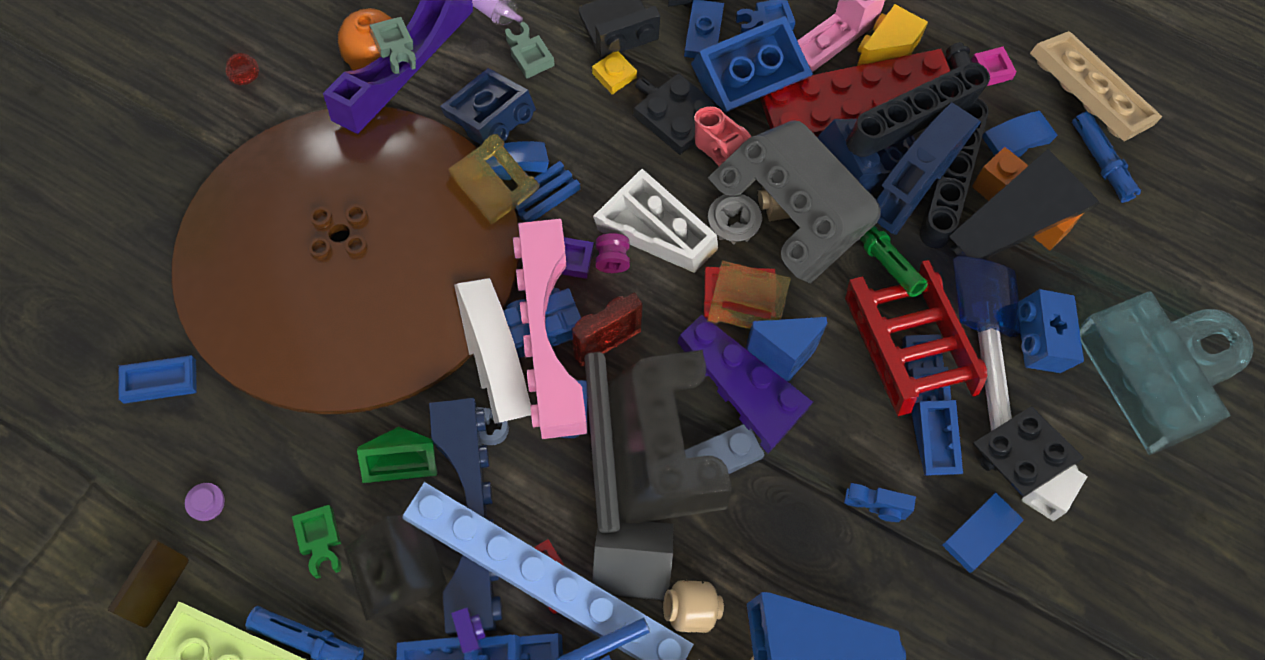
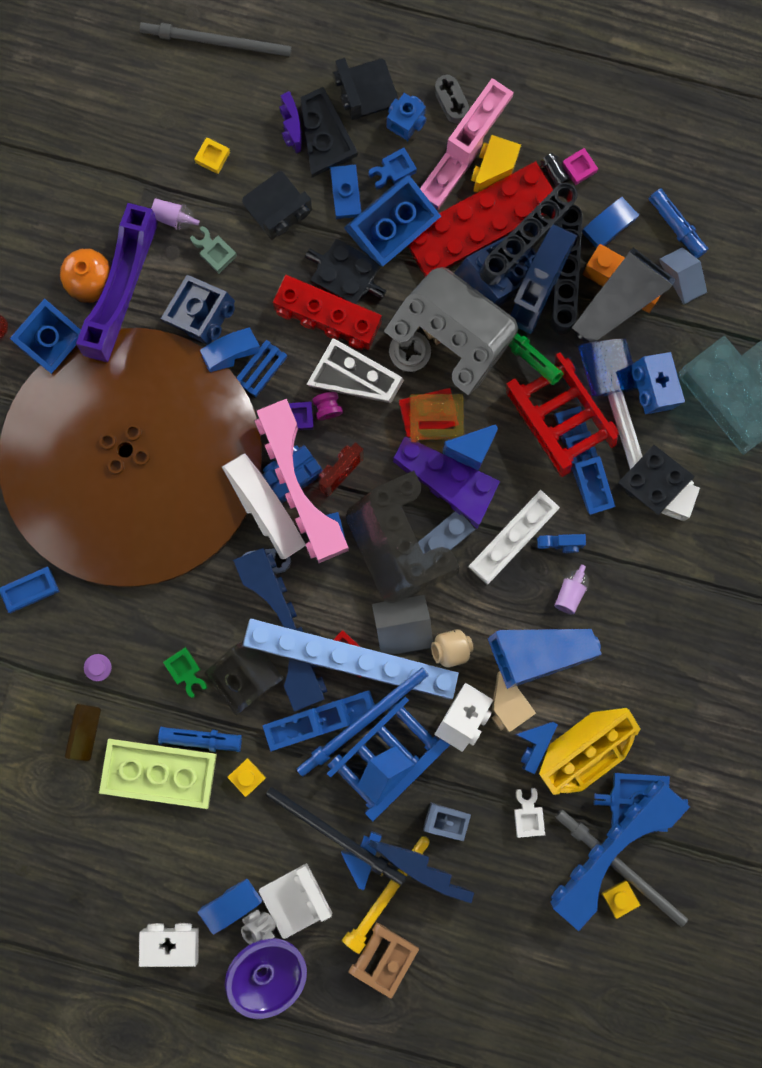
camera: 15 degrees left, 15 degrees up
green slope [357,427,438,483] -> none
sand green plate [370,17,416,74] -> none
clear yellow plate [448,134,540,224] -> none
dark purple plate [451,608,486,654] -> none
dark grey axle [585,352,620,533] -> none
yellow plate [592,51,637,94] -> none
coral piece [694,106,751,166] -> none
blue slope [942,493,1024,573] -> none
tan plate [1030,31,1162,141] -> none
none -> blue slope [9,298,81,374]
none -> red brick [273,275,382,350]
none -> white tile [468,490,560,585]
none -> lavender piece [554,565,589,614]
none -> sand blue slope [659,247,707,305]

